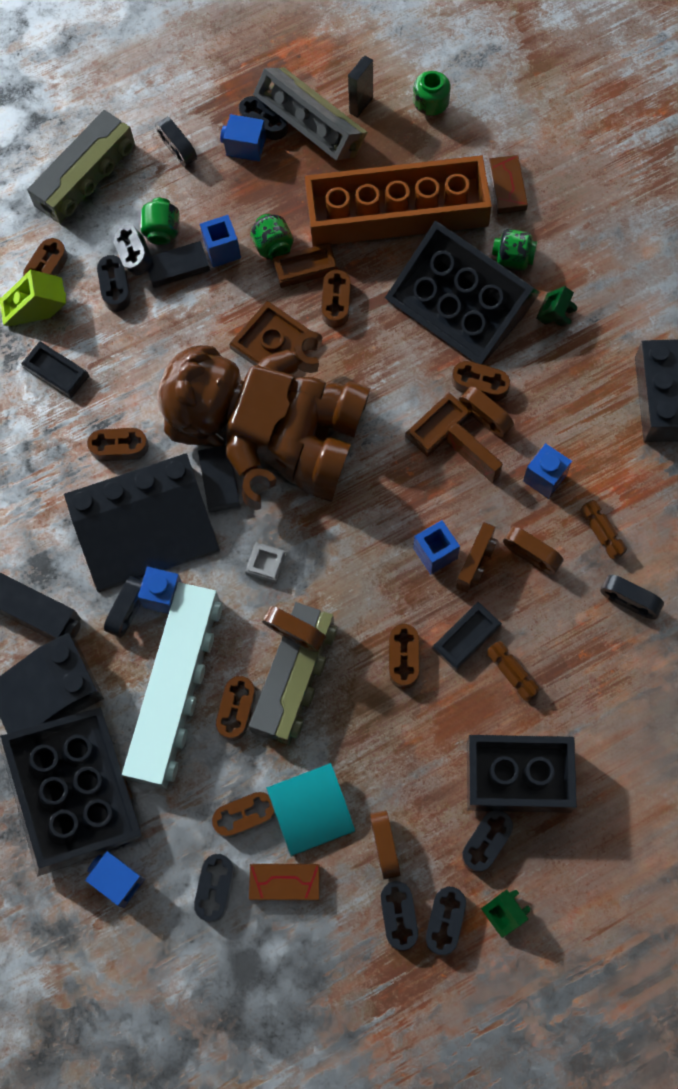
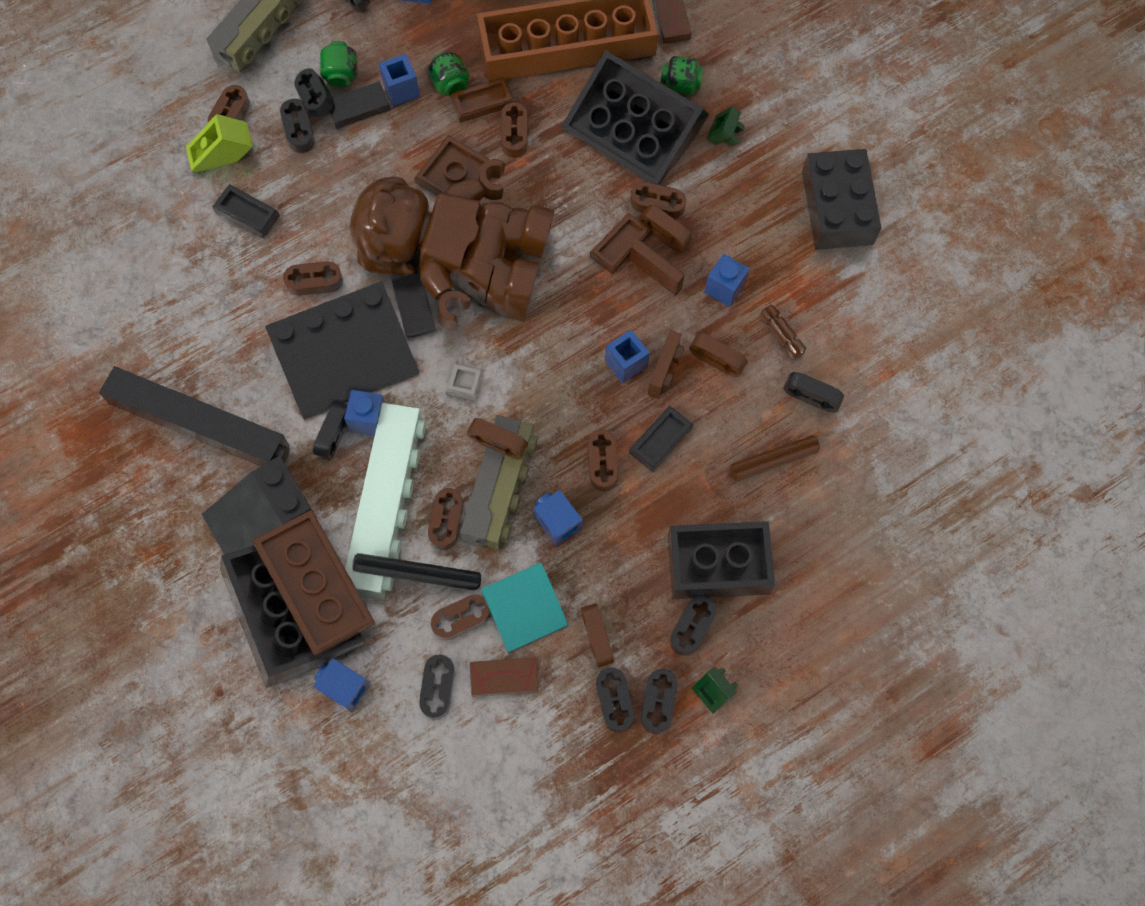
camera: 10 degrees left, 0 degrees up
reddish brown axle [487,641,539,701] -> none
none -> reddish brown tile [252,510,375,657]
none -> black axle [352,553,481,590]
none -> blue brick [533,490,583,547]
none -> reddish brown axle [730,435,820,481]

